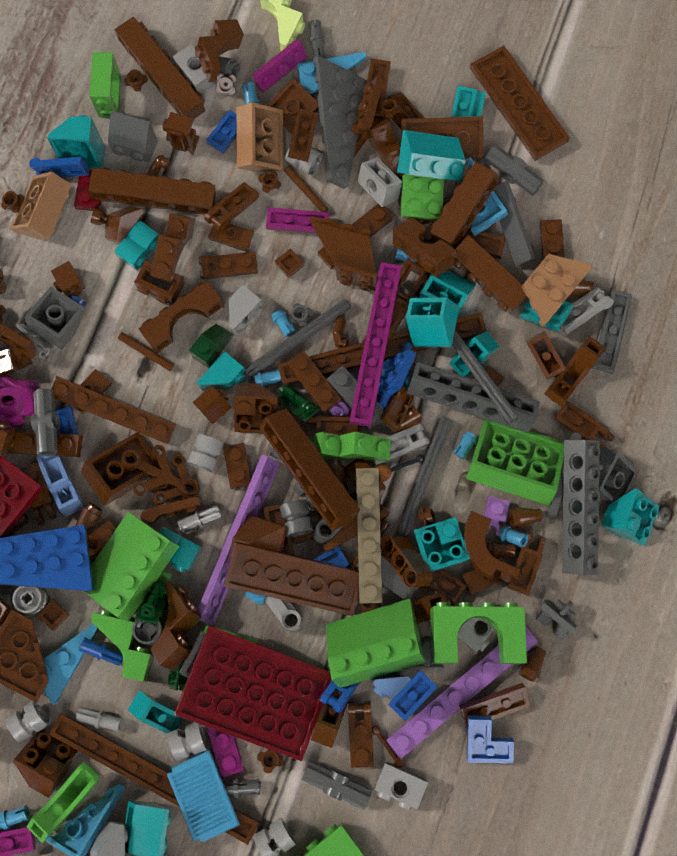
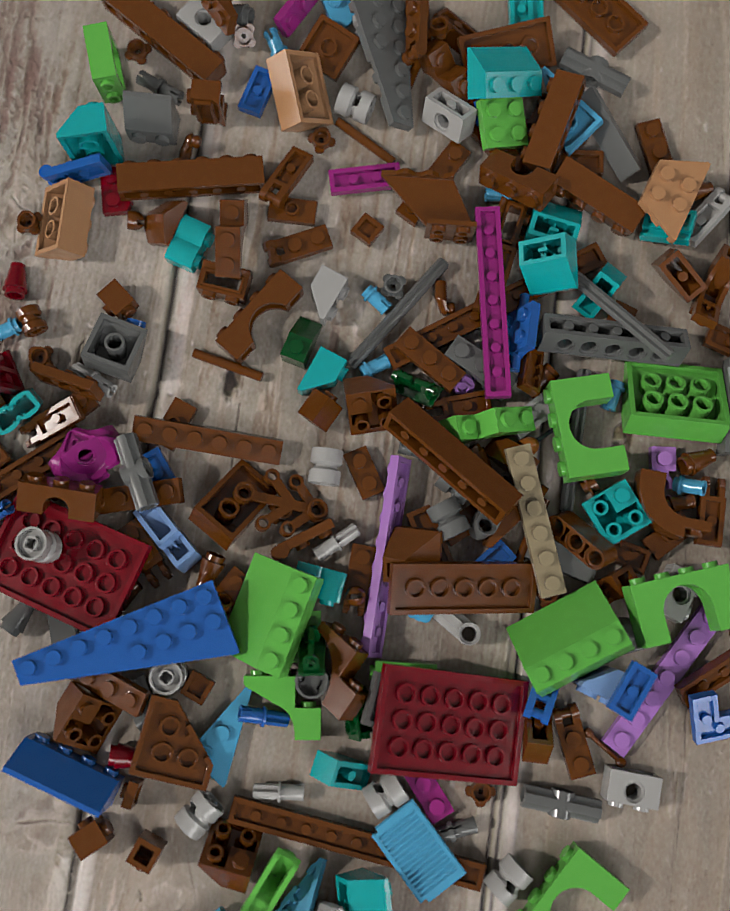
camera: 20 degrees left, 5 degrees up
reddish brown plate [288,108,318,162] -> none
none -> dark grey pin [136,70,184,106]
none -> reddish brown hinge [342,543,376,617]
none -> reddish brown hinge [345,586,366,606]
none -> bright green arch [543,373,630,483]

